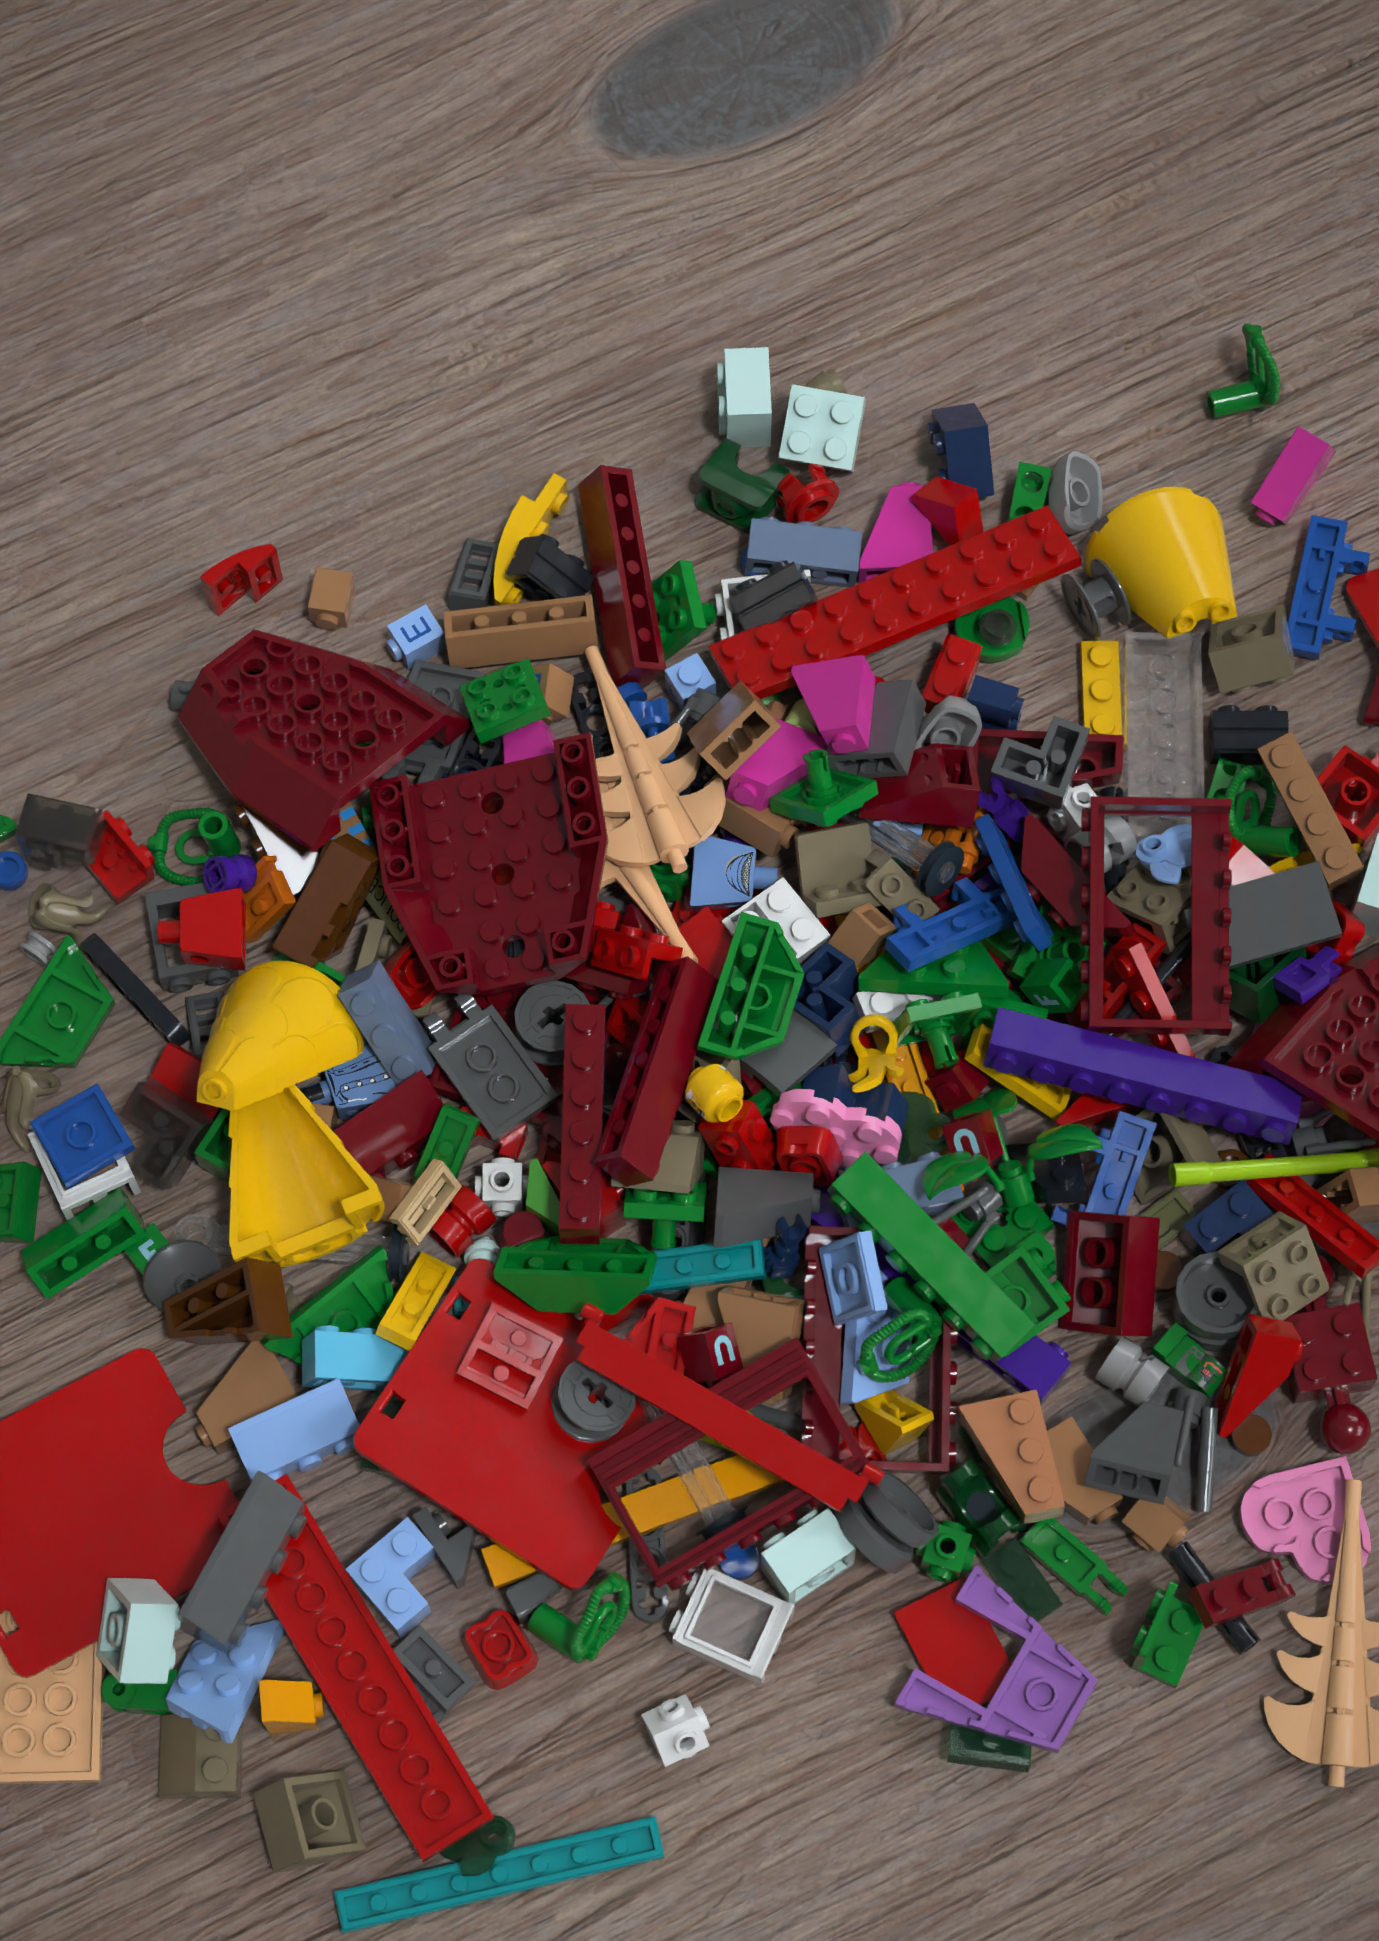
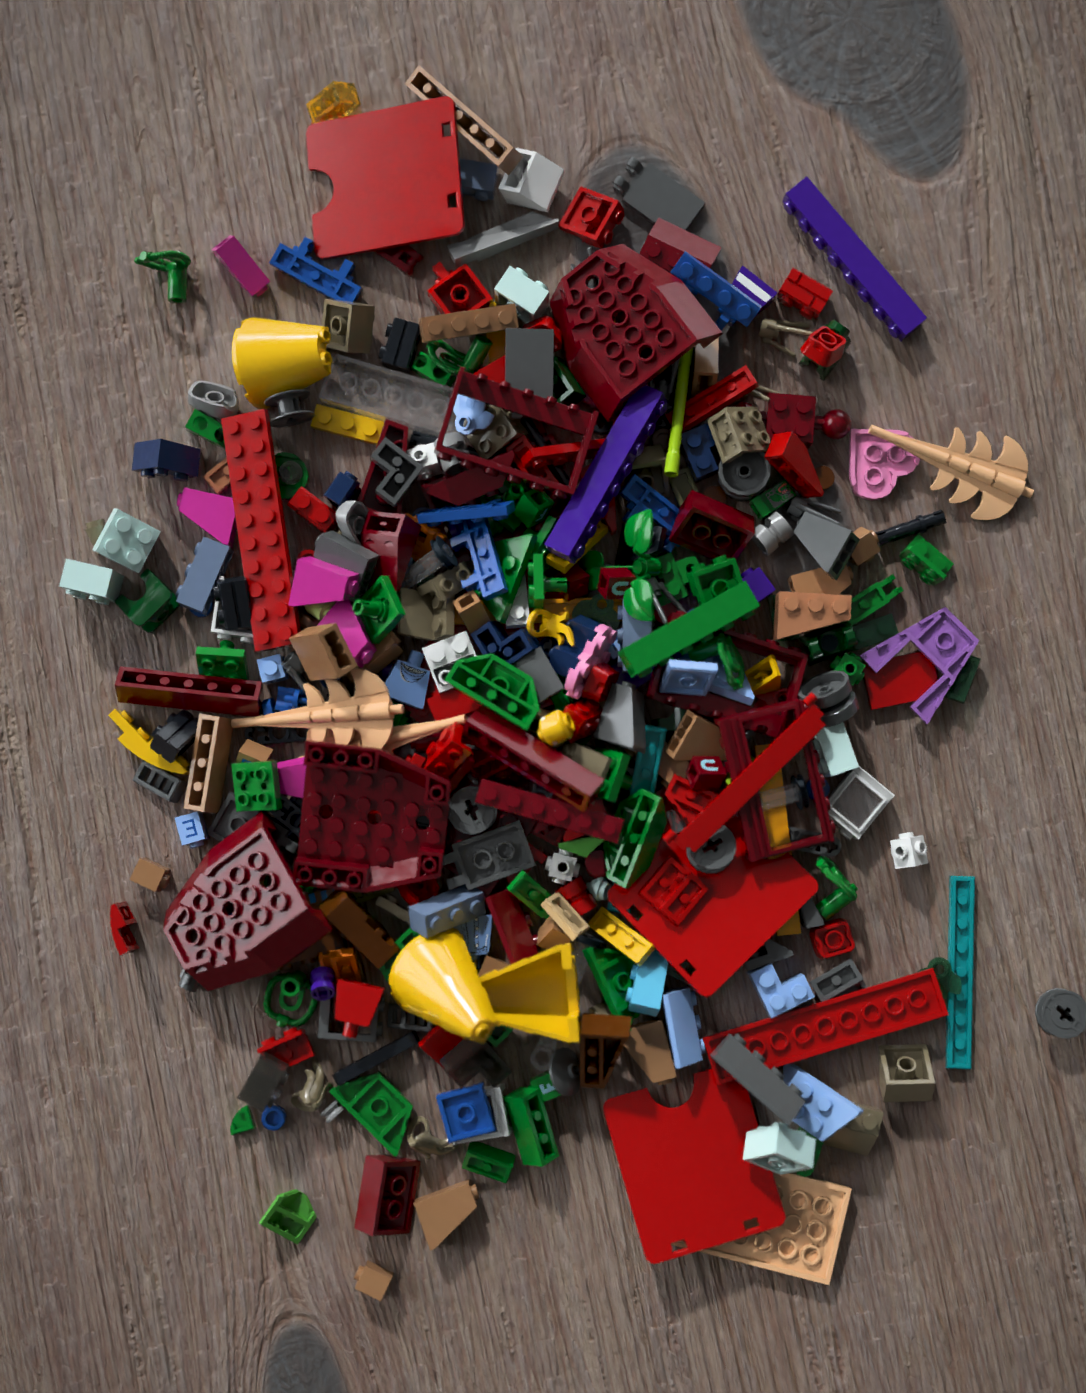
camera: 75 degrees left, 15 degrees up
light orange slope [259,1680,325,1735] -> none
dark blue piece [764,1214,808,1279] -> none
red piece [776,464,839,524] -> none
red slope [910,476,984,545] -> none
dark purple plate [978,777,1029,843] -> none
dark red plate [1187,1558,1296,1629] -> none
dark grey piece [1196,1407,1219,1513] -> none
dark purple plate [1273,946,1342,1004] -> none

